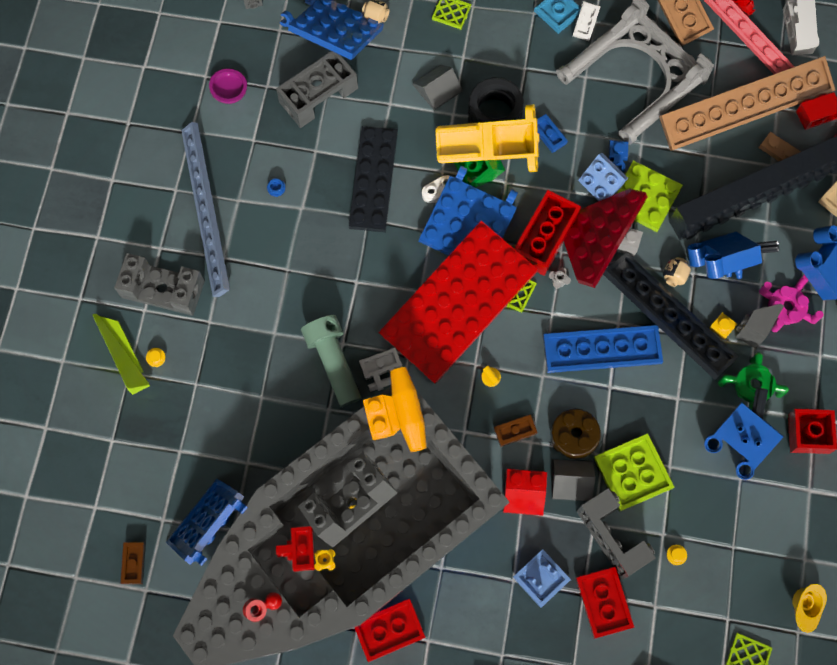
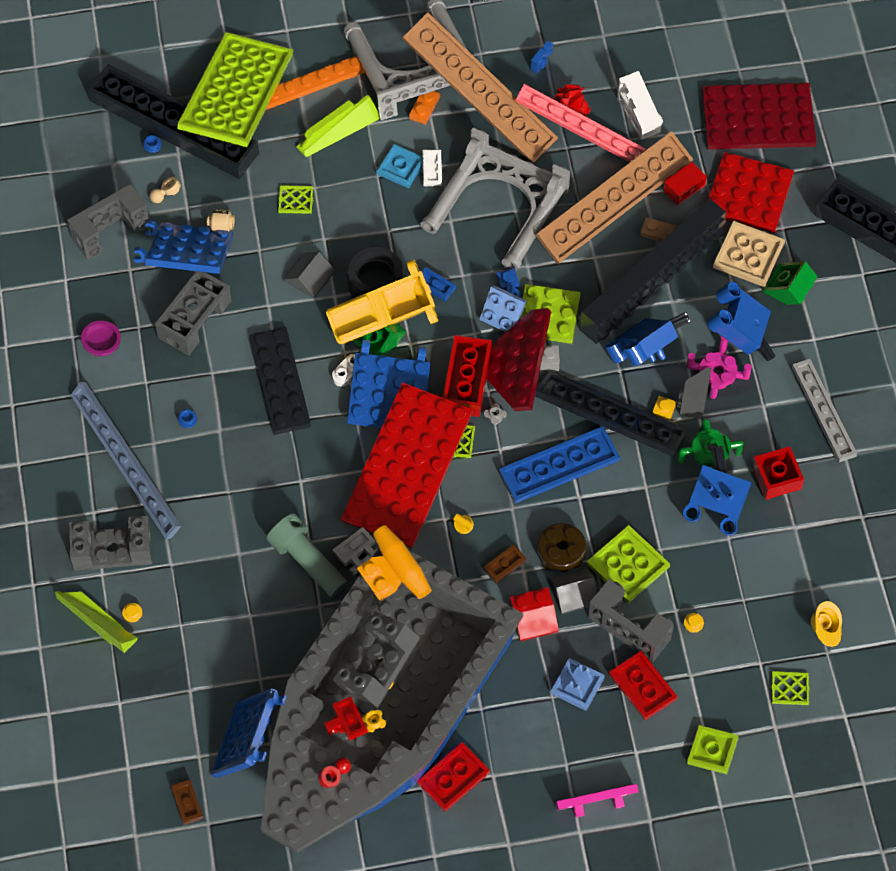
camera: 20 degrees left, 10 degrees down
tan head [663,257,691,287] -> none

